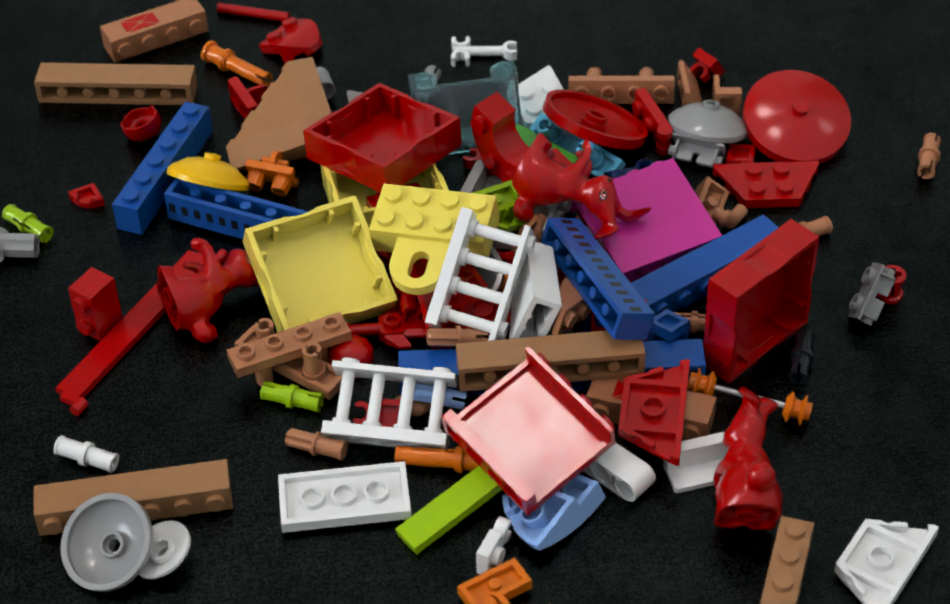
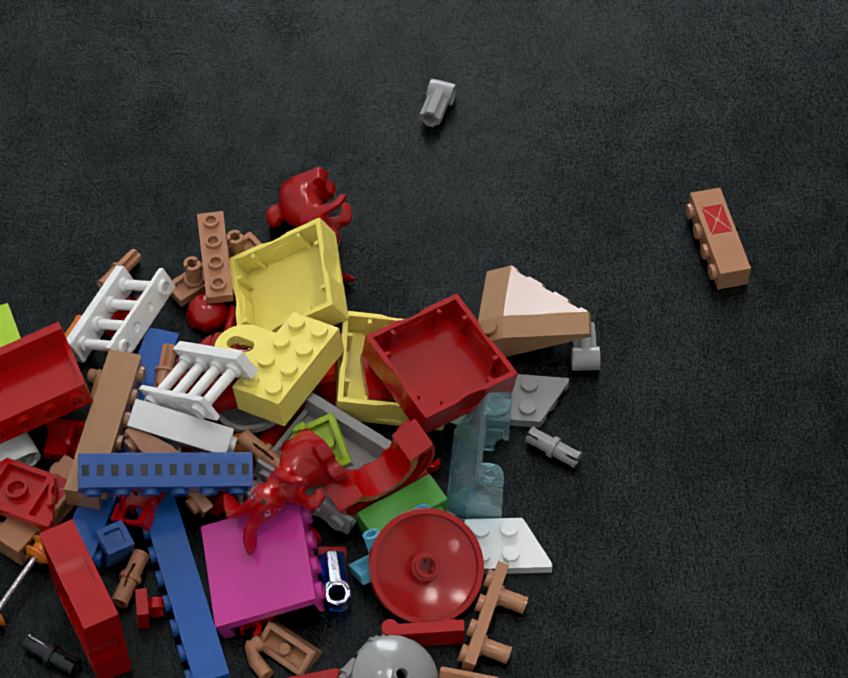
camera: 105 degrees right, 10 degrees up
lime pin [2,204,54,243] -> none
medium nougat brick [34,63,198,105] -> none
medium nougat brick [34,459,233,536] -> none
white pin [53,435,119,473] -> none
red piece [55,249,228,416] -> none
light grey dish [61,493,153,592] -> none
red tile [68,183,105,208] -> none
red brick [68,267,123,341] -> none
blue brick [112,102,213,235] -> none
red hair [120,105,162,143] -> none
white dish [138,520,191,579] -> none
blue brick [164,178,308,239] -> none
yellow dish [166,152,249,191] -> none
orange pin [201,40,273,87] -> none
red bar [217,3,290,22] -> none
red panel [227,76,267,120] -> none
orange hips [245,151,299,197] -> none
red slope [259,17,322,63] -> none
lime pin [260,380,324,413] -> none
white plate [278,461,411,533] -> none
white bar [451,36,517,67] -> none

